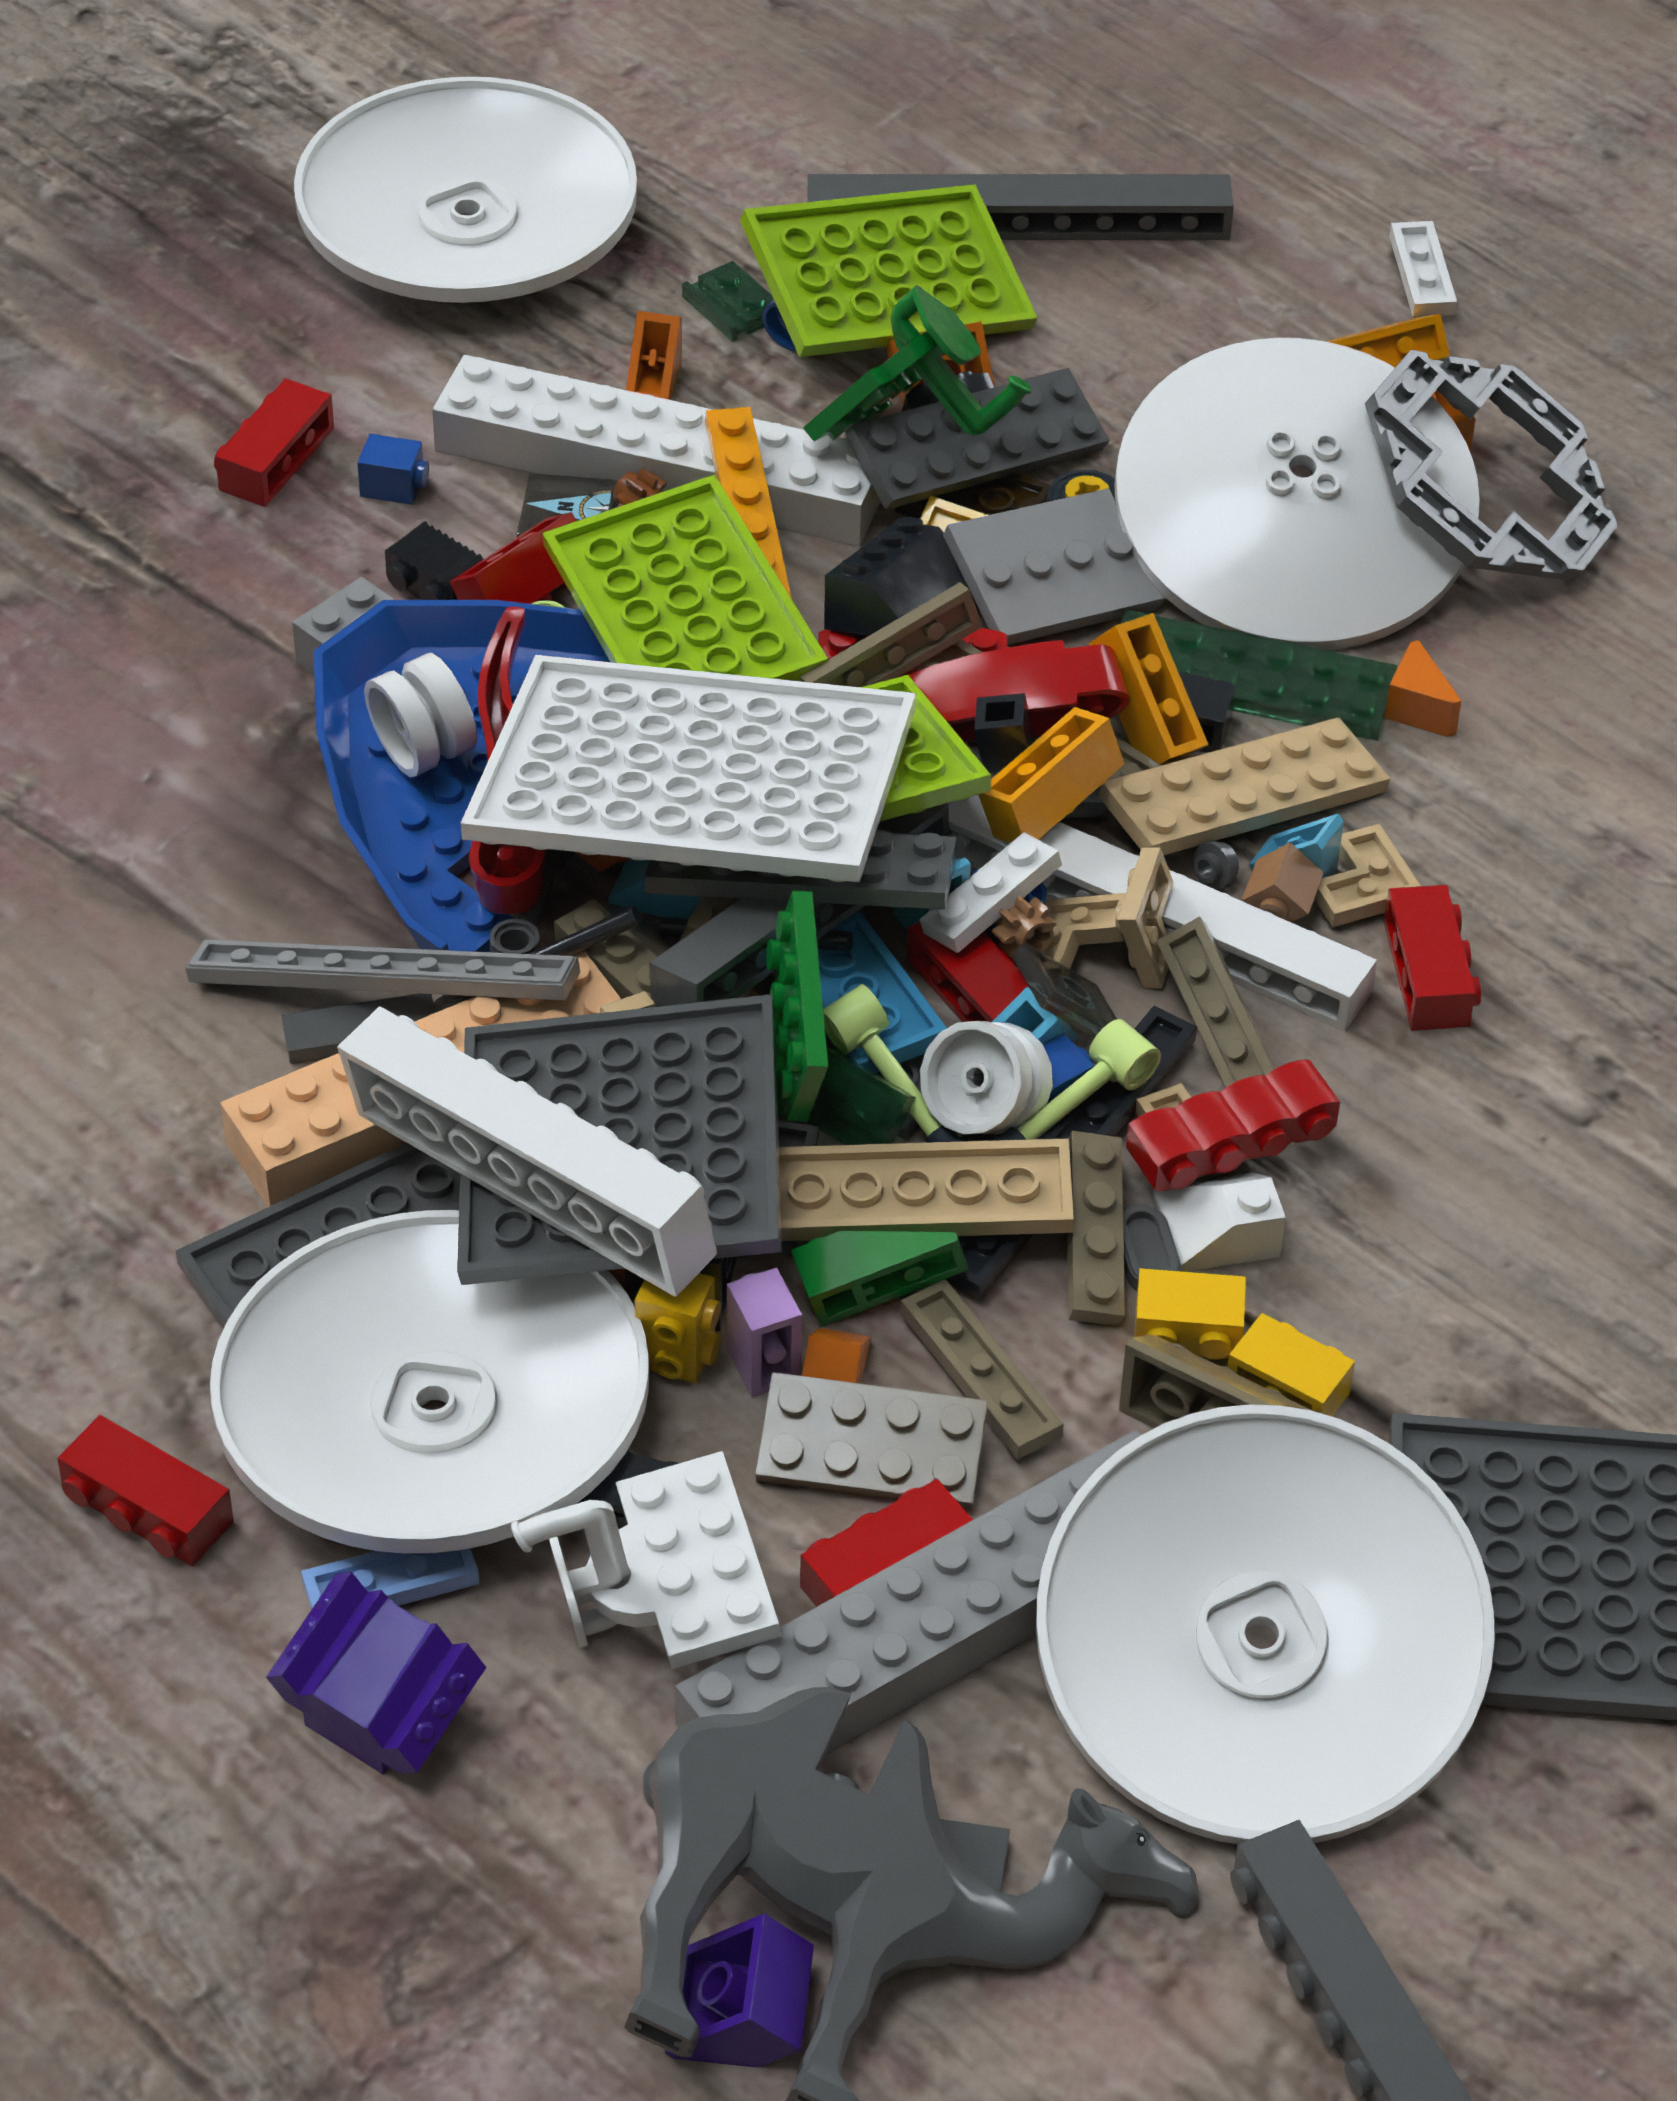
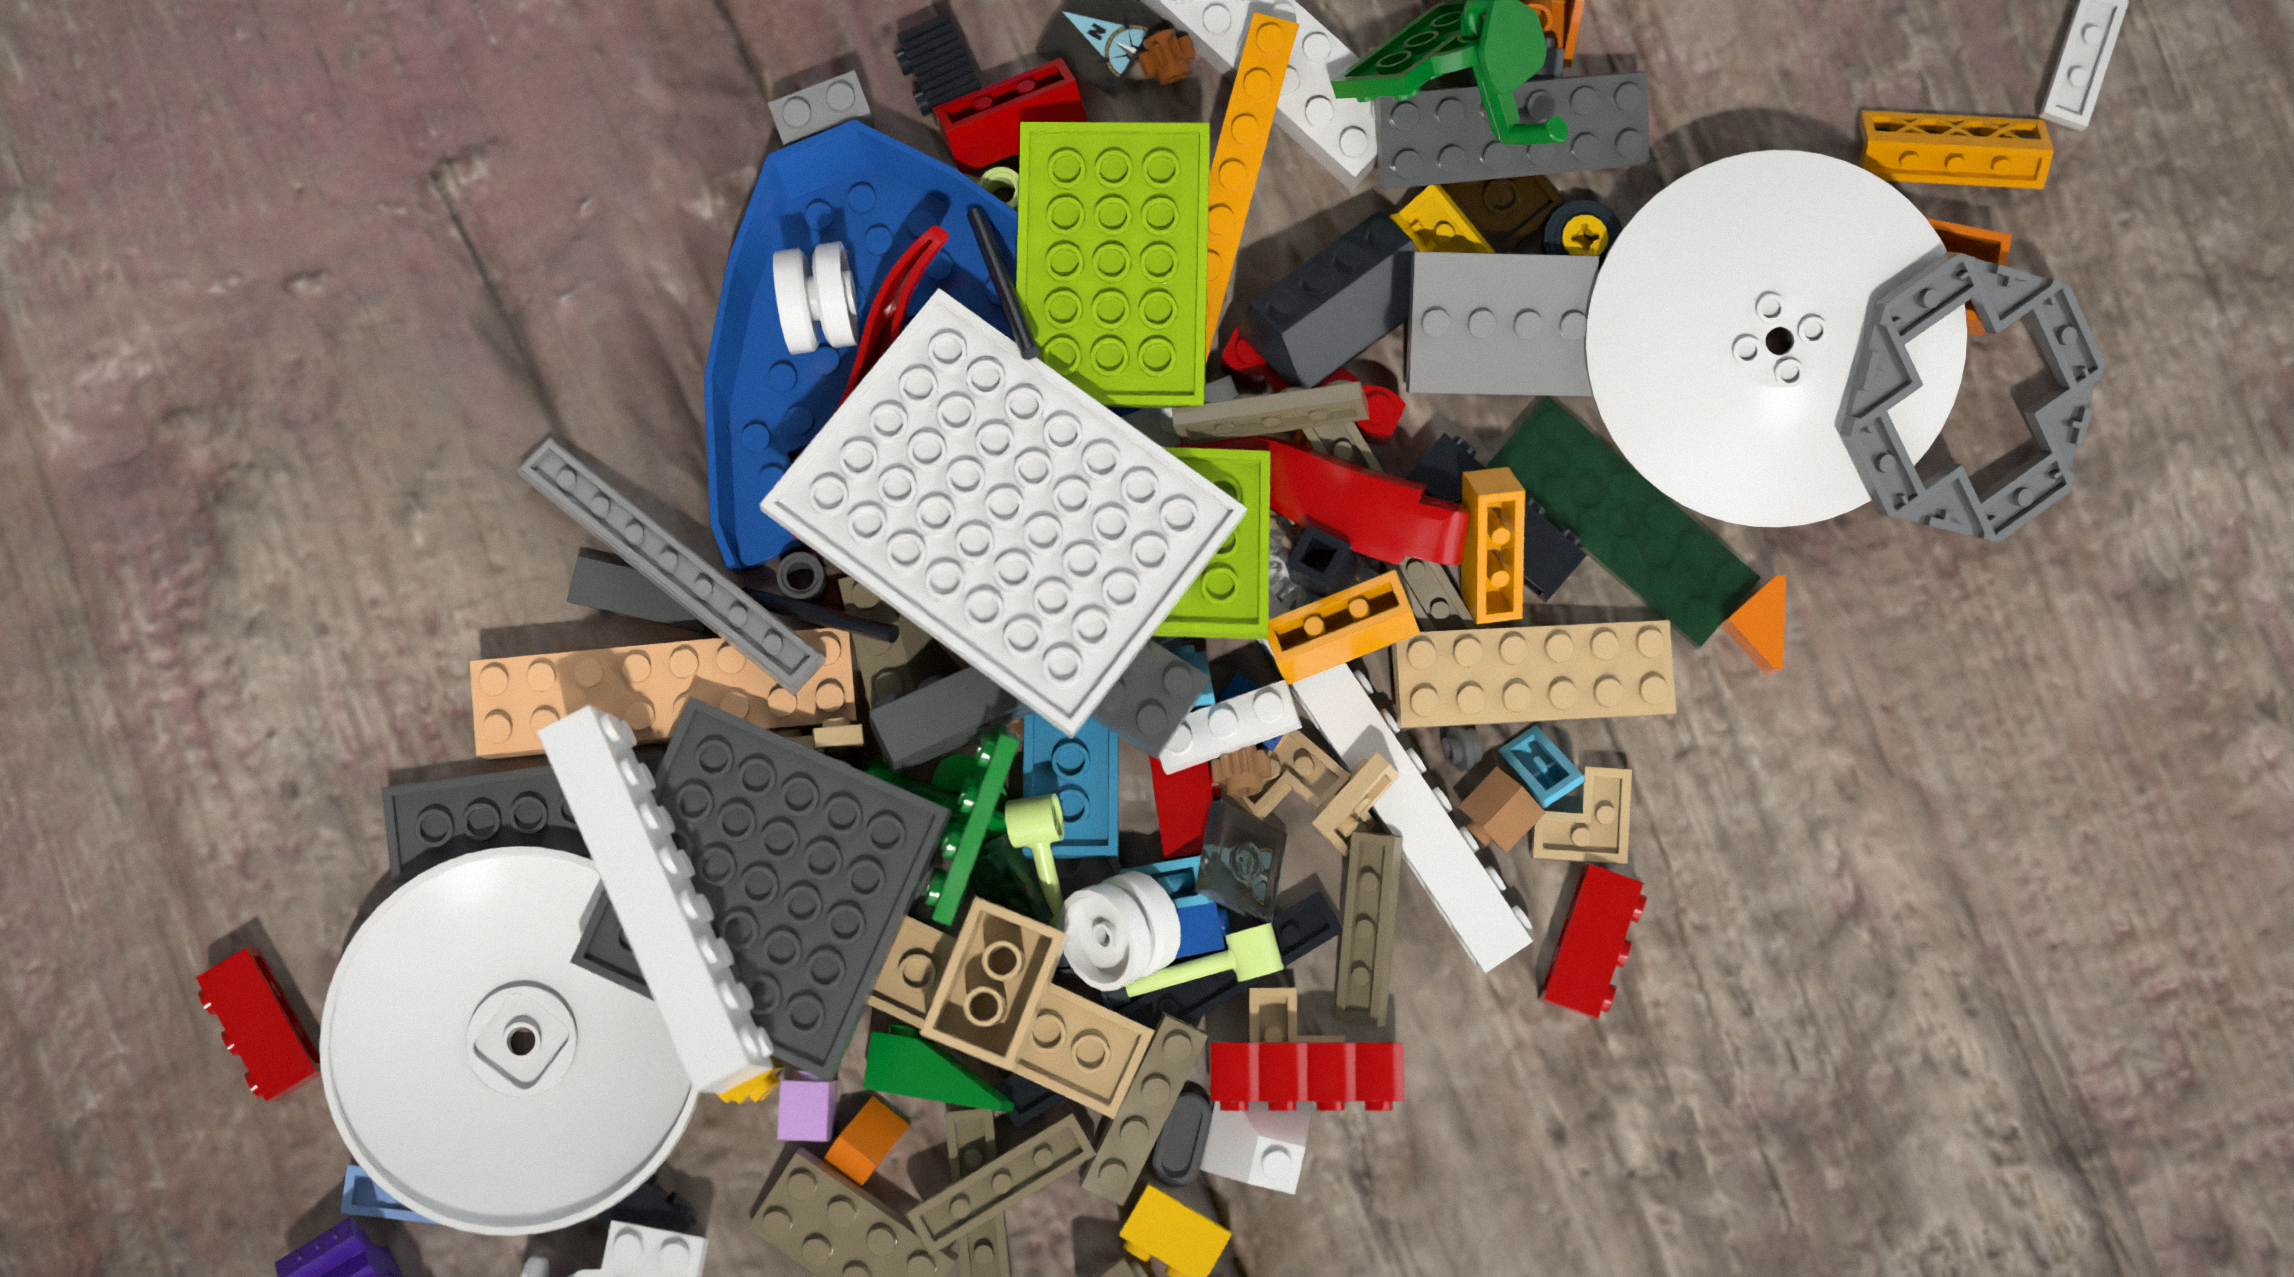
camera: 25 degrees right, 35 degrees up
none -> dark tan plate [904,1113,1096,1256]
none -> tan brick [920,897,1069,1071]
none -> black bar [967,207,1040,360]

